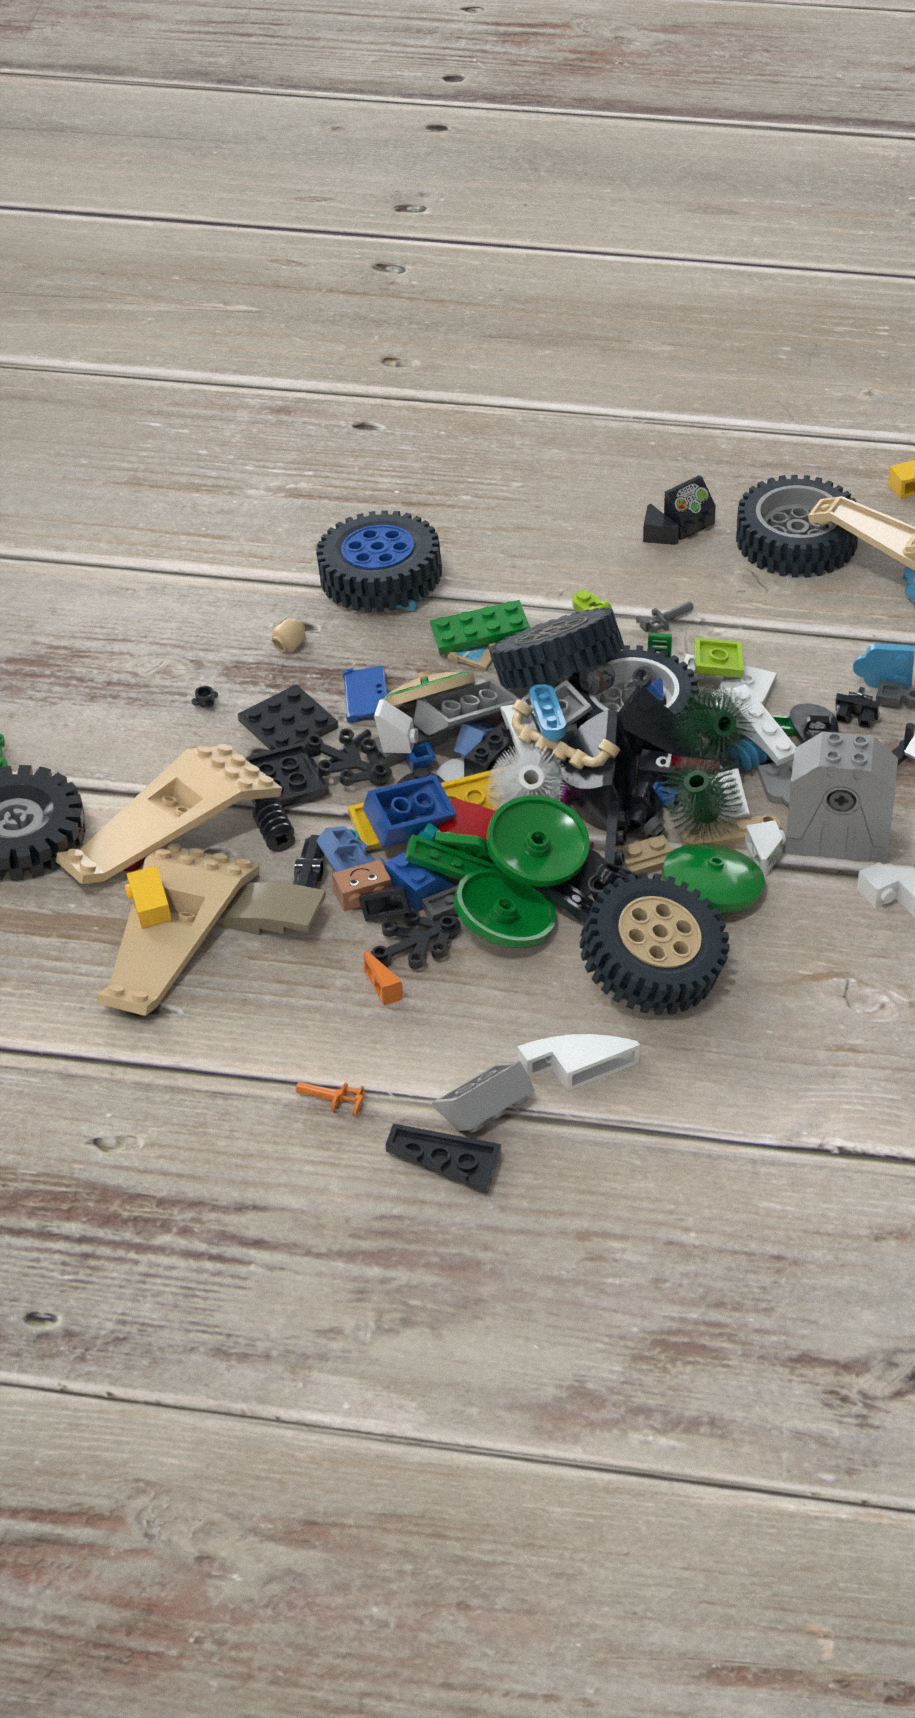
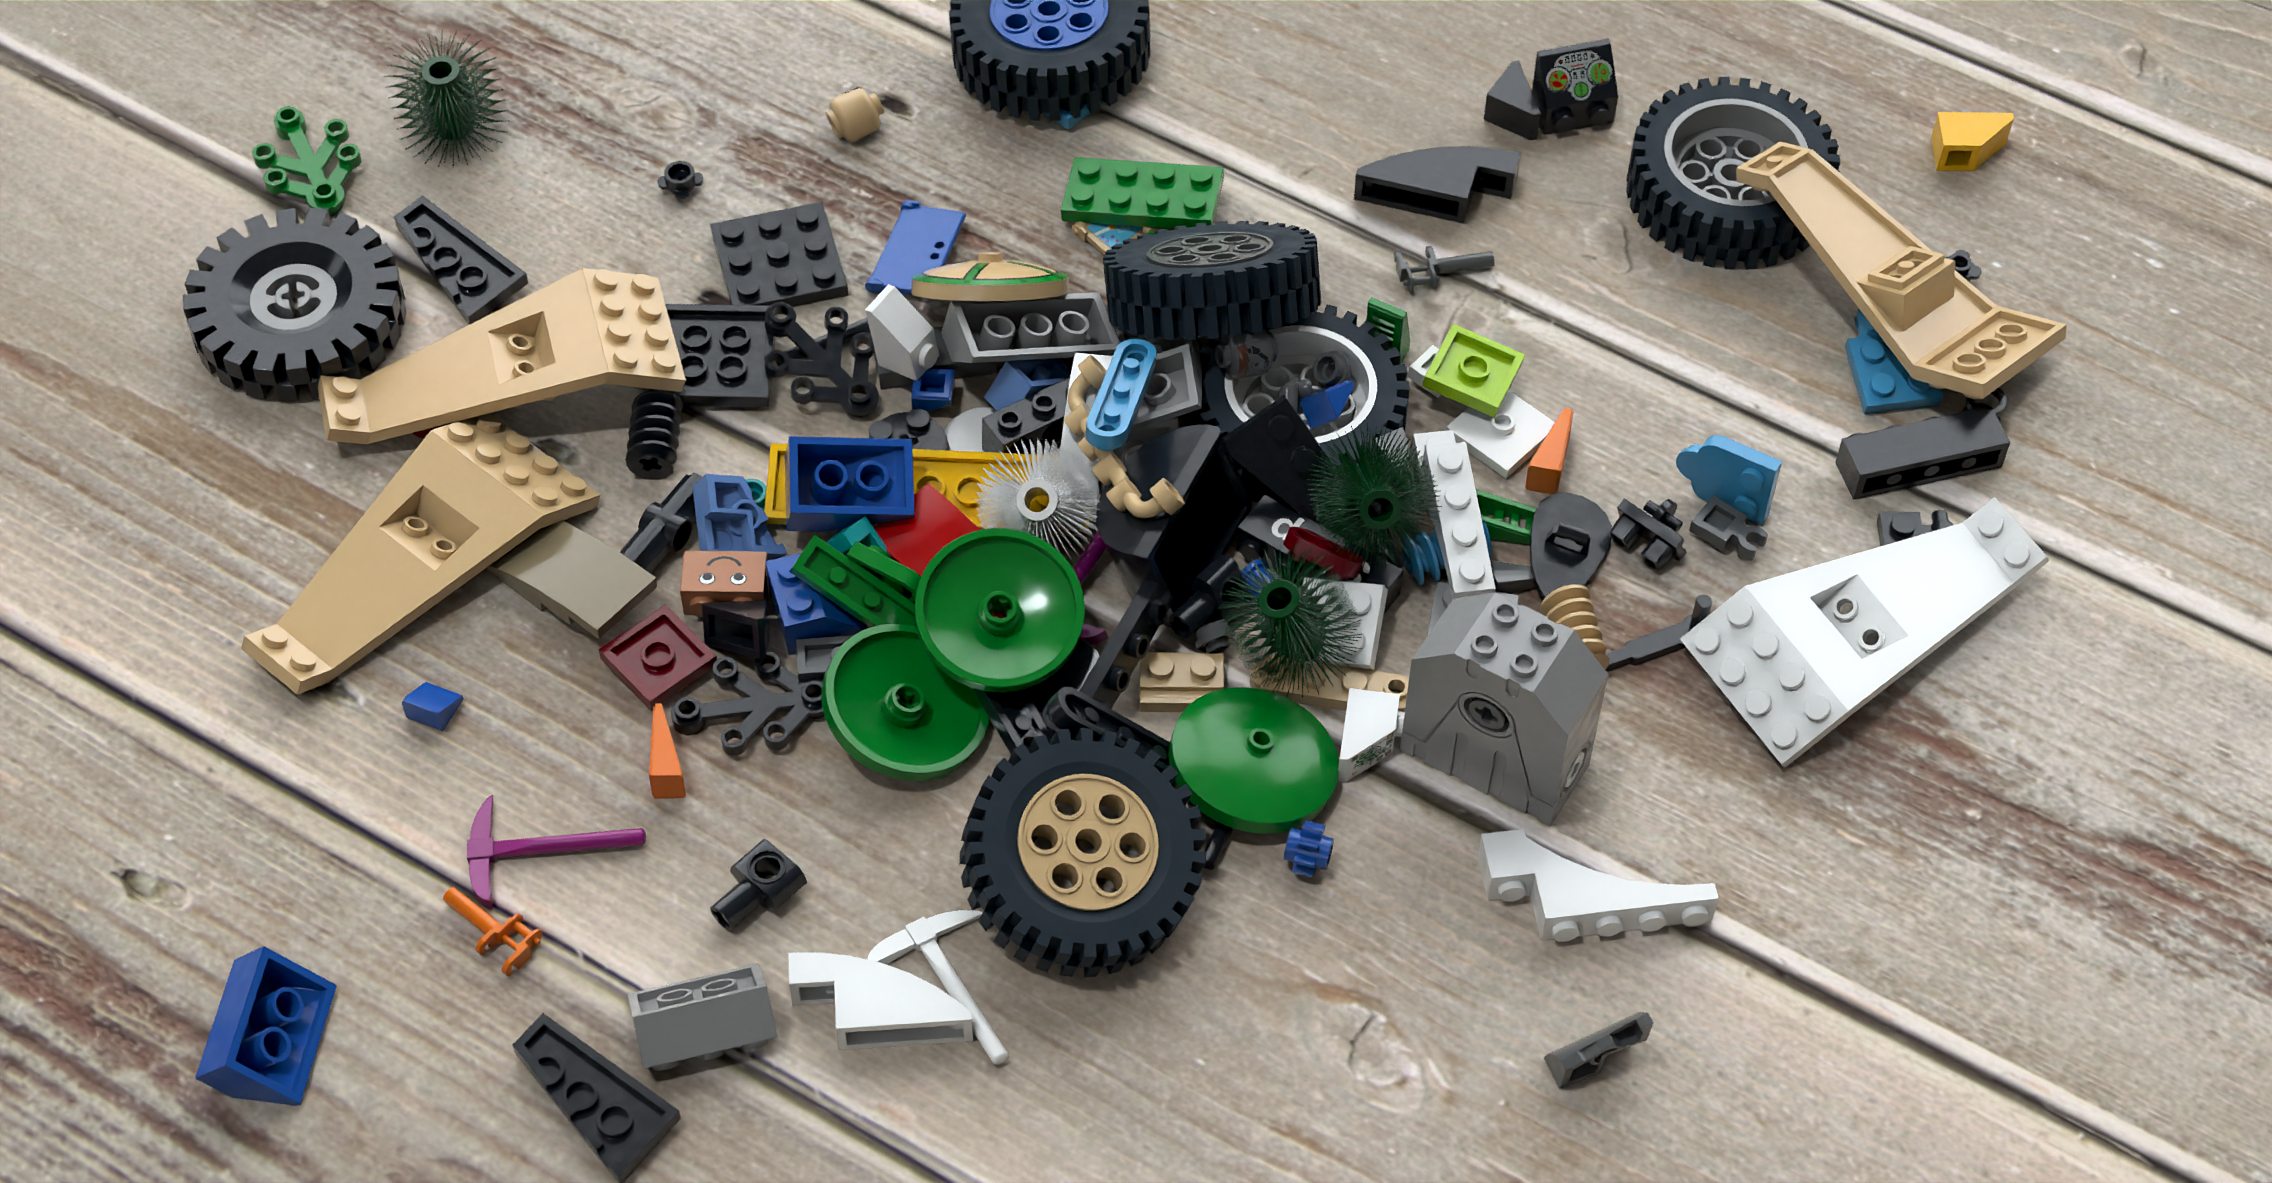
camera: 20 degrees right, 10 degrees up
yellow brick [124,866,172,928] -> none
lime plate [572,590,612,613] -> none
none -> blue slope [195,946,337,1106]
none -> dark green piece [384,30,510,167]
none -> wing [394,195,528,325]
none -> blue slope [402,682,464,731]
none -> magenta piece [467,795,646,910]
none -> plate [599,604,717,711]
none -> black piece [710,839,807,930]
none -> white piece [867,910,1008,1064]
none -> blue gear [1284,820,1334,877]
none -> slope [1354,146,1521,224]
none -> orange slope [1525,408,1574,495]

